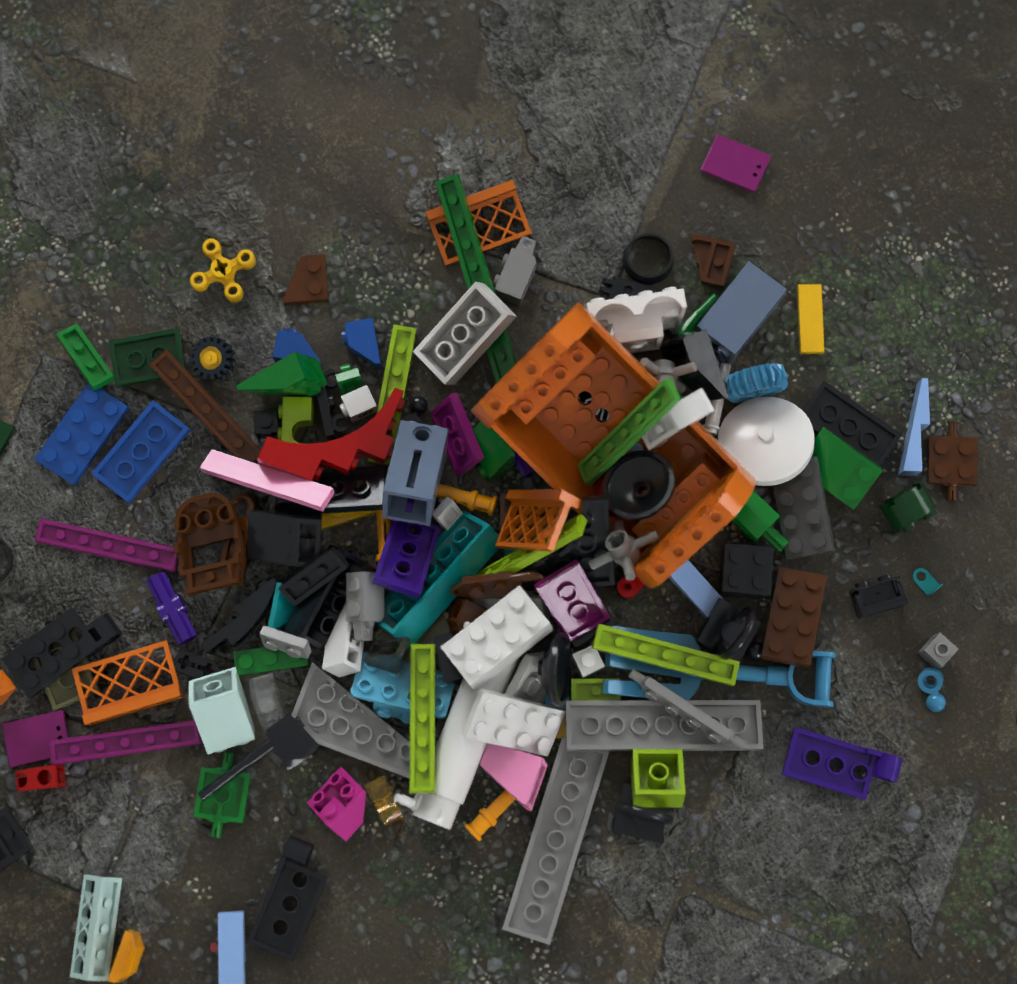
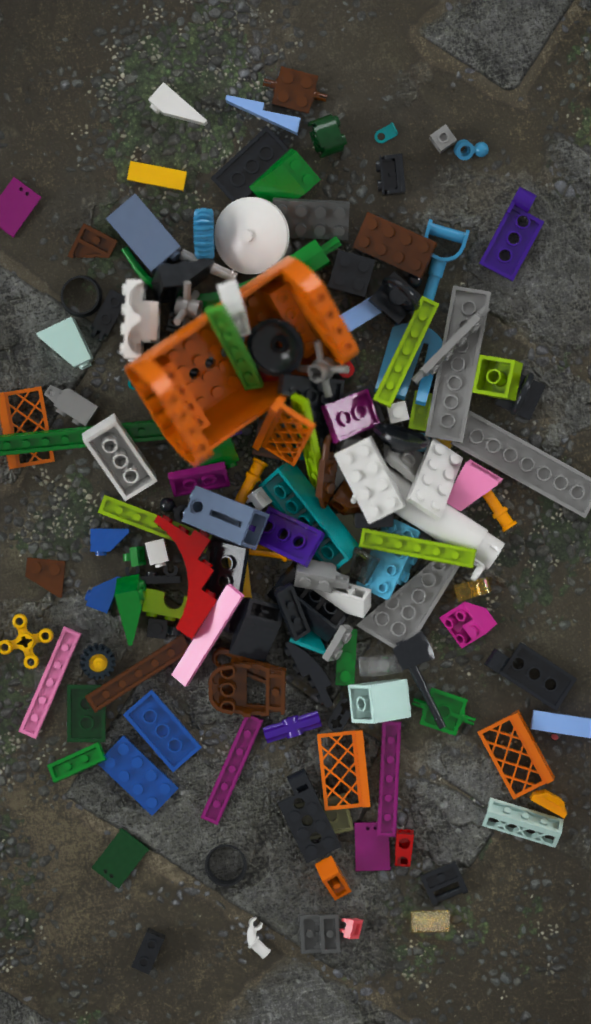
camera: 75 degrees left, 10 degrees up
none -> bright pink tile [18,626,82,739]
none -> light aqua slope [36,317,95,370]
none -> white slope [148,82,208,126]
none -> orange fence [477,710,555,800]

